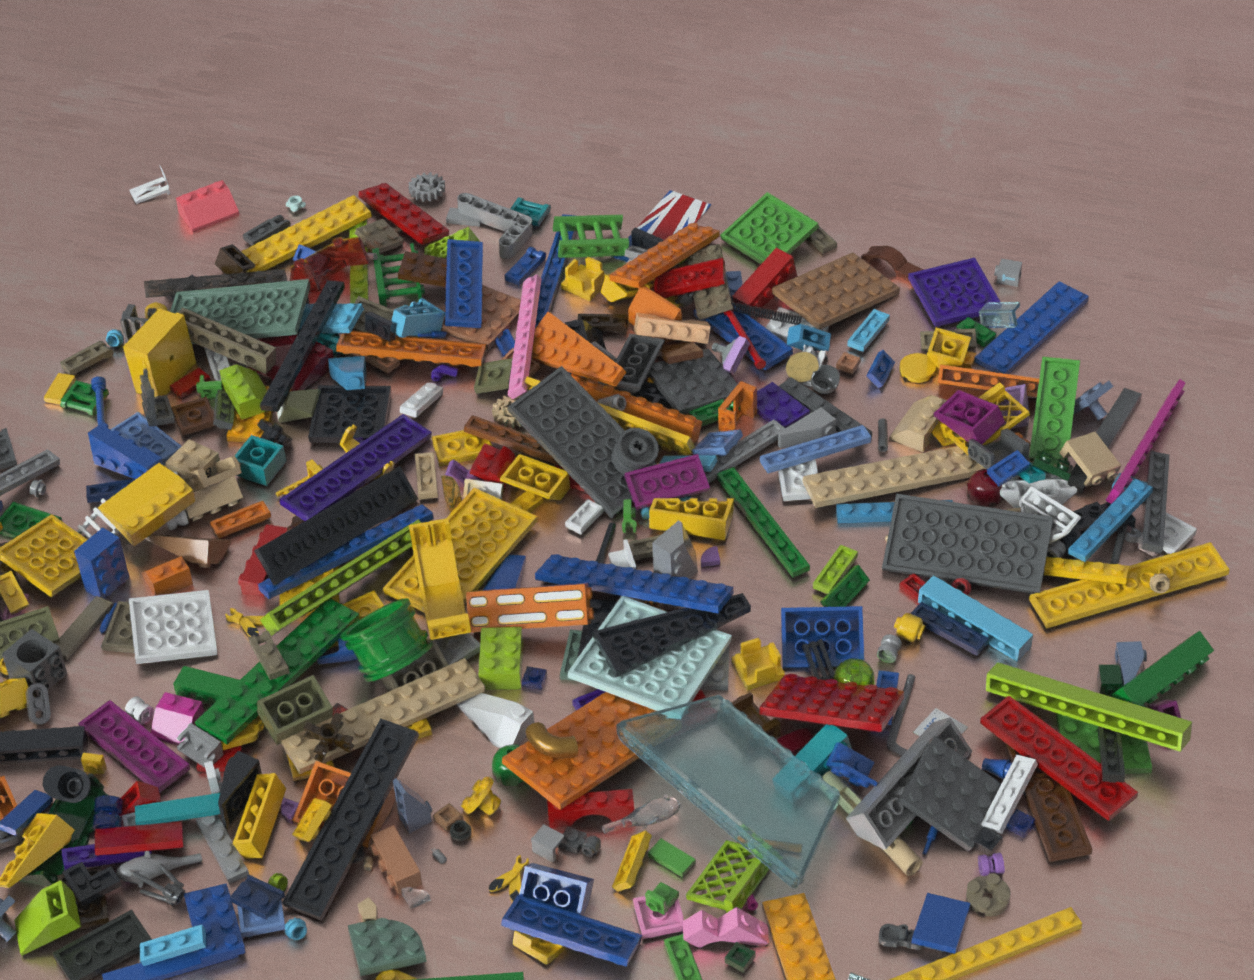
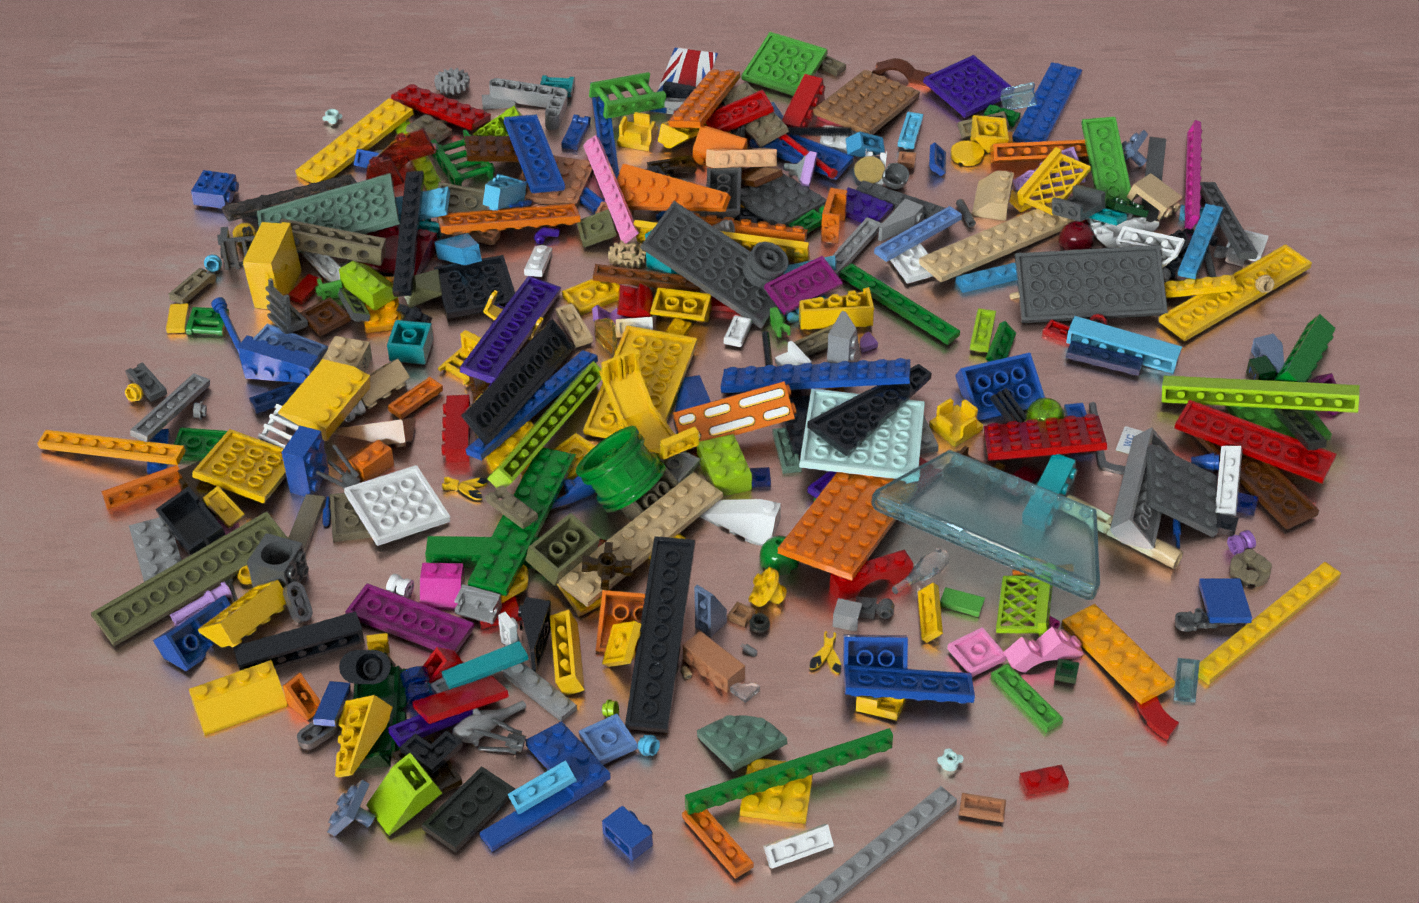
camera: 20 degrees left, 0 degrees up
white piece [129,165,170,204] -> none
coral slope [176,180,239,232] -> none
tan panel [181,456,242,492] -> none
dark brown slope [215,244,256,275] -> none
dark blue plate [230,874,285,920] -> none
dark grey hinge [243,214,291,246] -> none
medium lavender tile [281,797,299,824] -> none
tan piece [358,897,378,922] -> none
black plate [365,312,396,342] -> none
pearl gold cylinder [525,722,578,758] -> none
bright green bracket [645,882,679,915] -> none
medium blue plate [692,429,743,456] -> none
blue bracket [826,742,878,788] -> none
light grey wheel [877,634,902,663] -> none
yellow head [894,613,925,642] -> none
magenta slope [933,390,1005,445] -> none
blue plate [987,450,1030,487] -> none
light grey brick [994,258,1022,287] -> none
none -> blue brick [191,170,239,209]
none -> dark grey plant [316,444,361,489]

